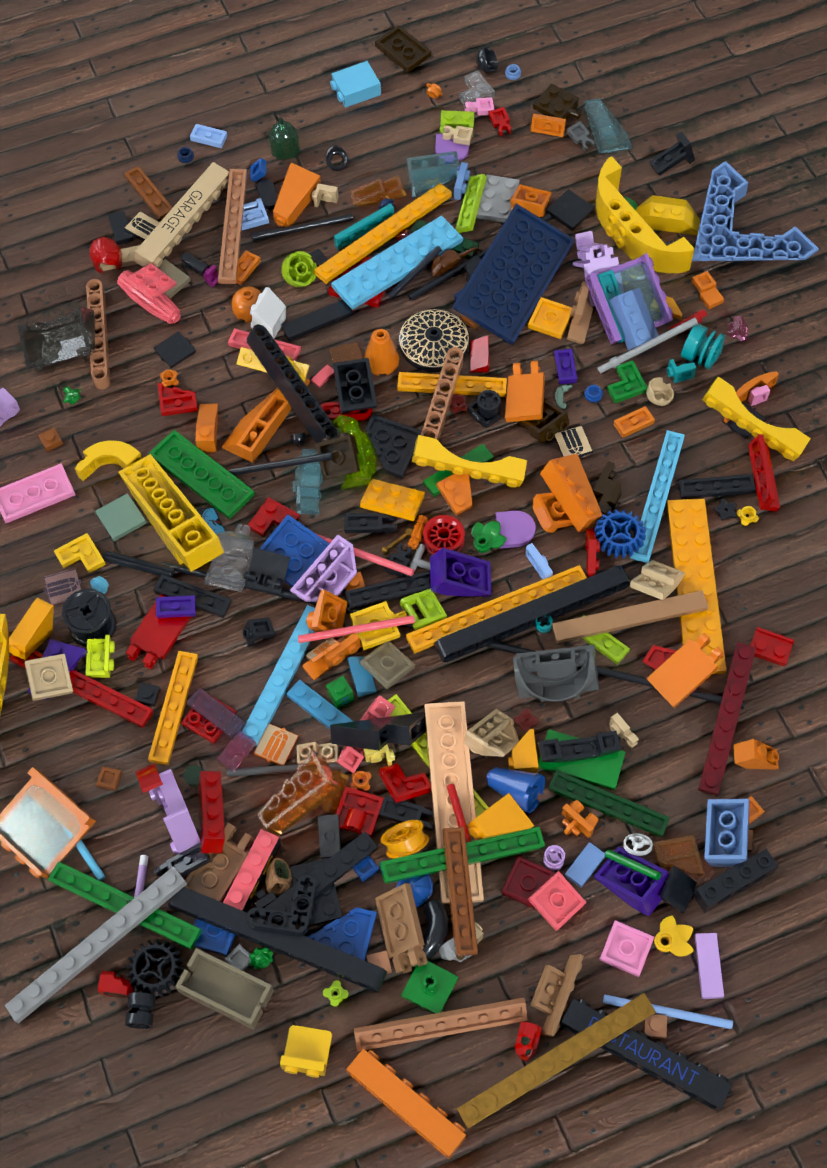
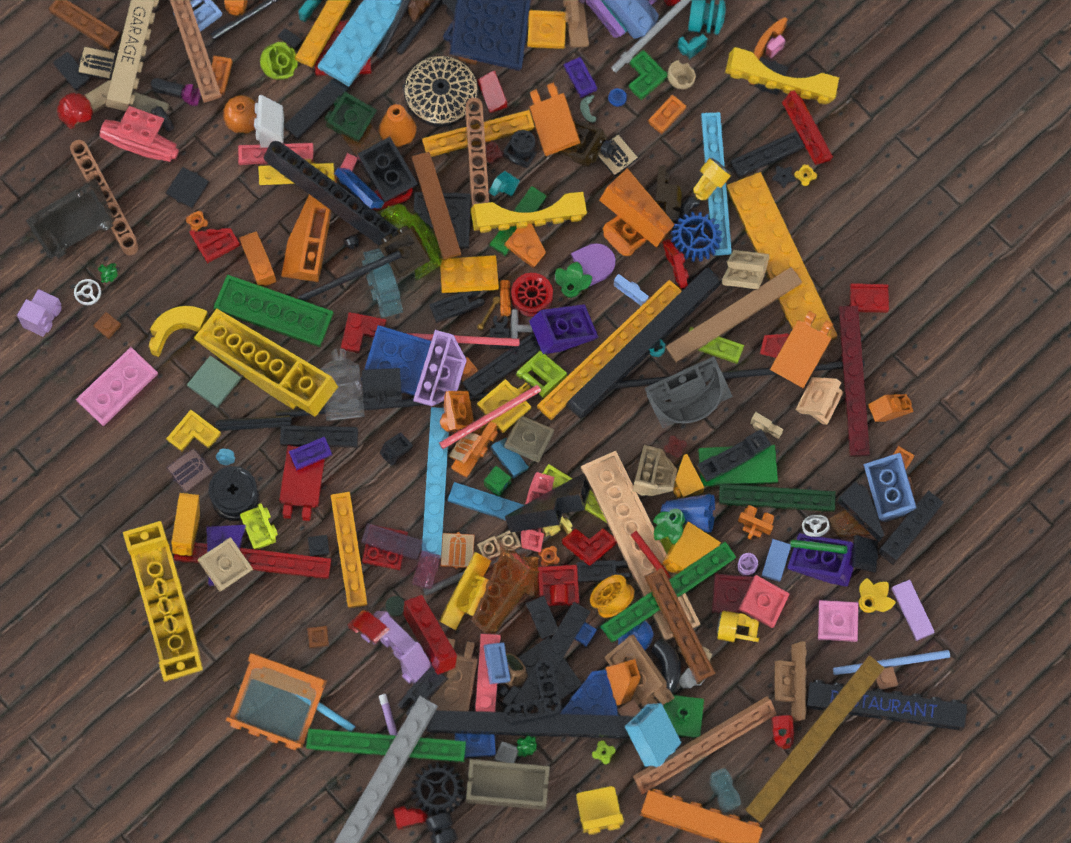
camera: 25 degrees left, 10 degrees up
dark azure slope [196,507,229,542] -> none
none -> white piece [74,279,101,305]
none -> black arm [151,106,174,131]
none -> dark green plate [324,92,377,142]
none -> blue plate [334,168,385,209]
none -> dark orange tile [412,152,461,260]
none -> yellow bracket [439,552,491,630]
none -> medium blue tile [483,642,511,685]
none -> teal bracket [488,171,520,196]
none -> black plate [600,140,617,159]
none -> orange slope [606,659,641,706]
none -> medium azure brick [625,703,681,767]
none -> green plate [653,509,685,544]
none -> black arm [681,196,700,220]
none -> yellow piece [693,158,731,201]
none -> clear light blue brick [709,768,740,814]
none -> yellow piece [716,611,759,642]
none -> light nougat bracket [796,377,843,425]
none -> black slope [837,481,884,542]

